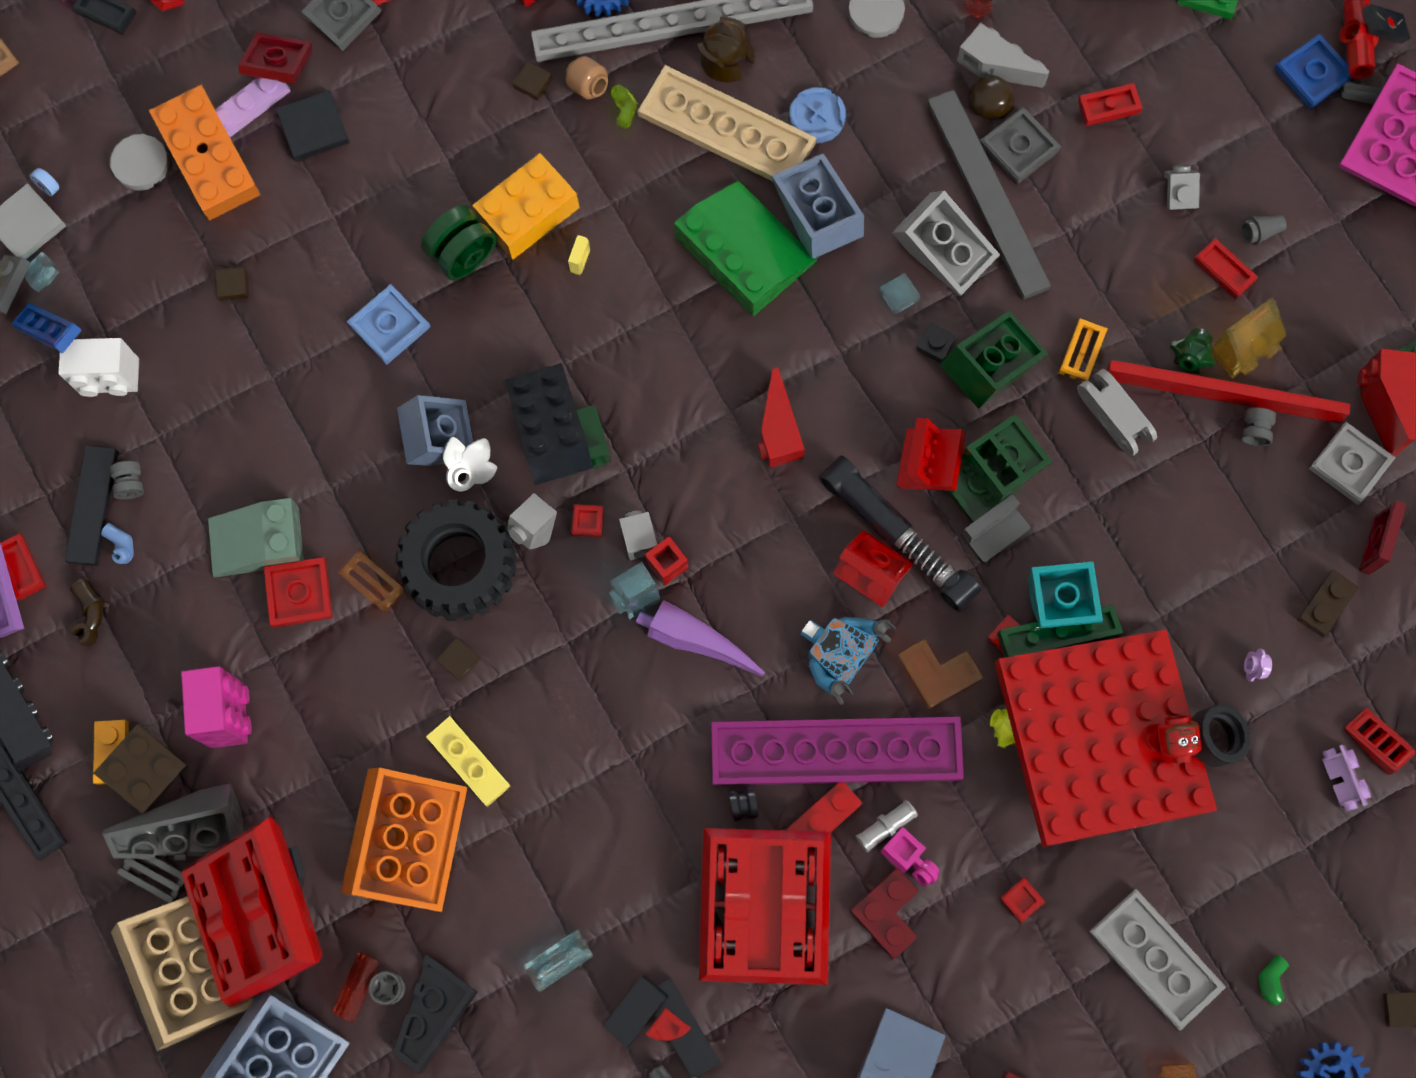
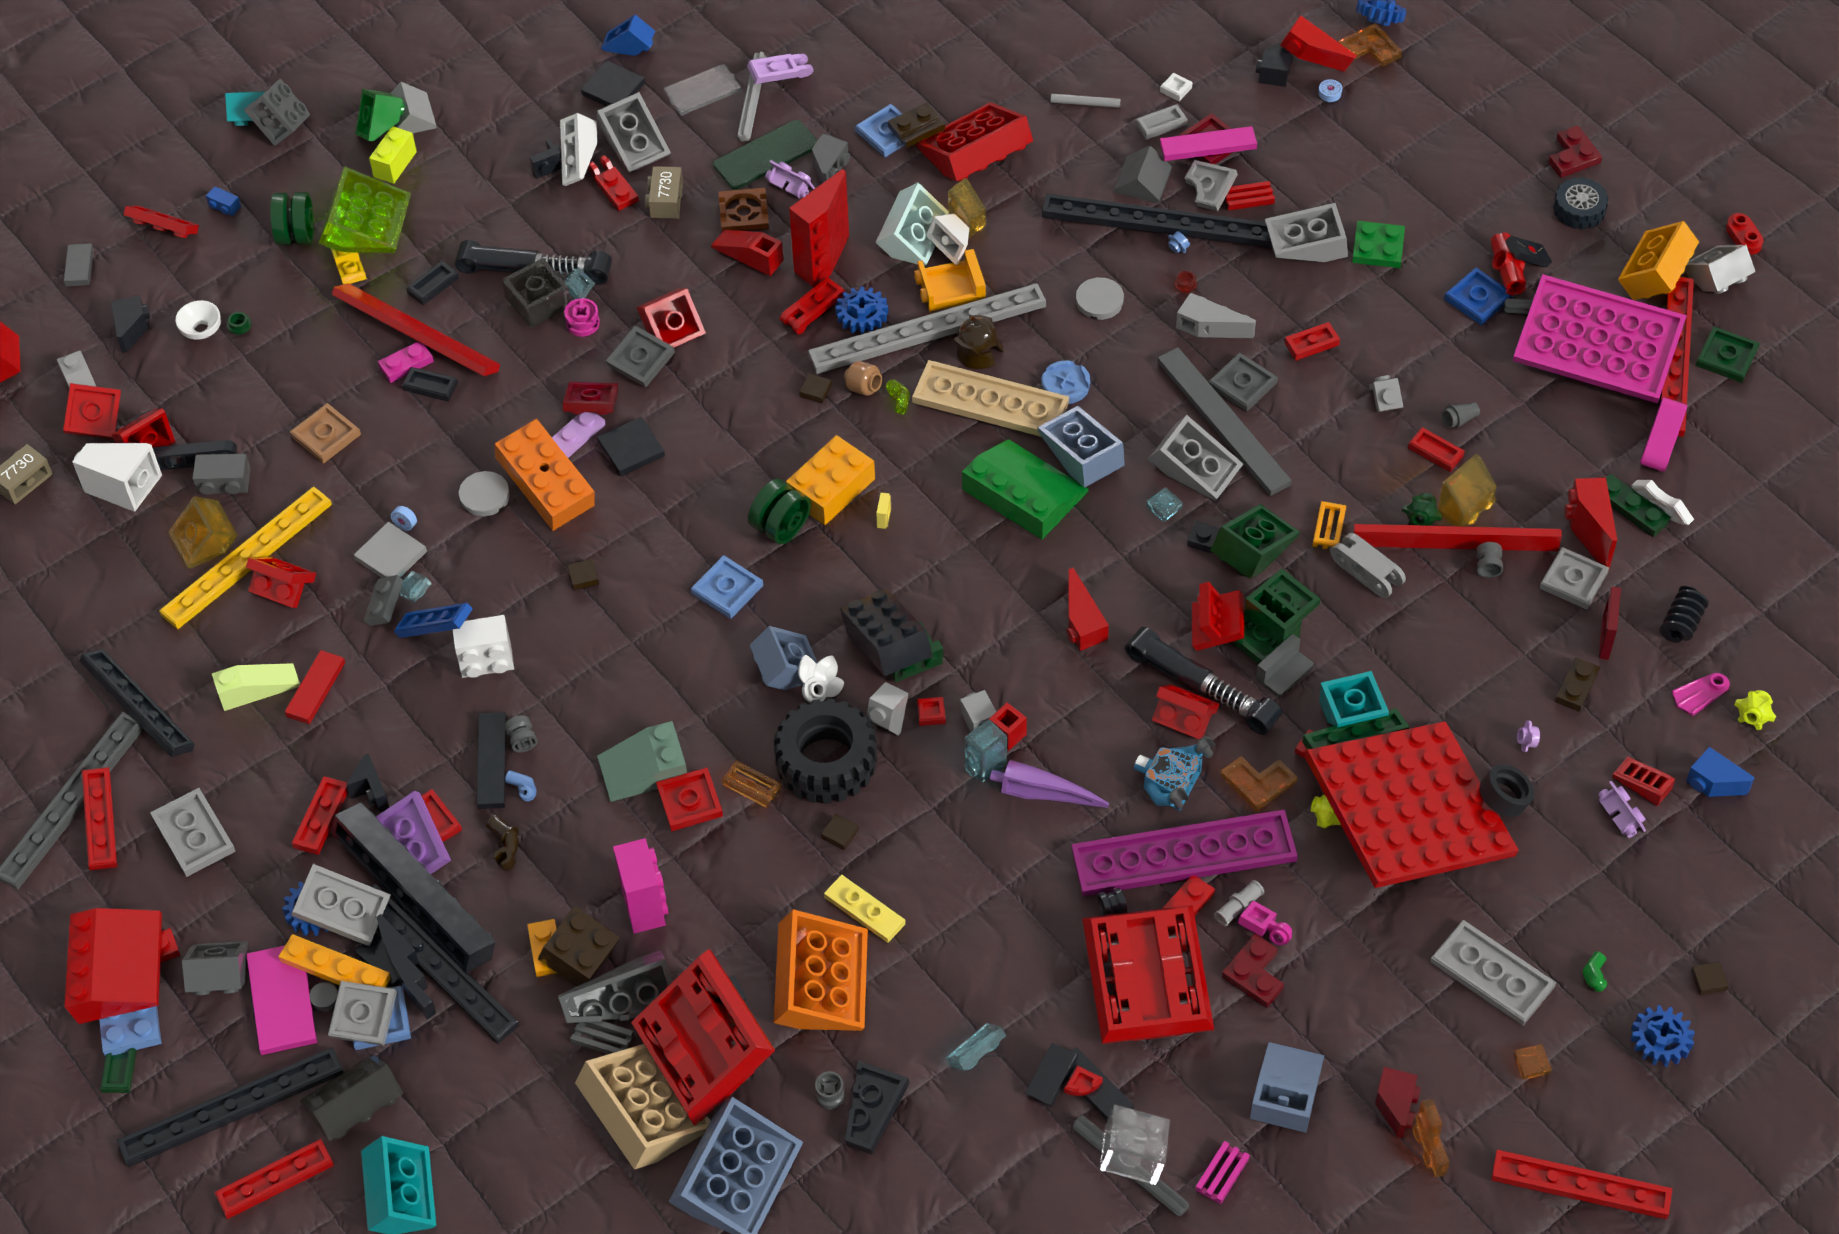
camera: 10 degrees left, 20 degrees down
clear red tile [332,952,379,1023] -> none
dark brown hair [969,75,1014,119] -> none
red tile [999,877,1045,923] -> none
red head [1157,715,1202,763] -> none

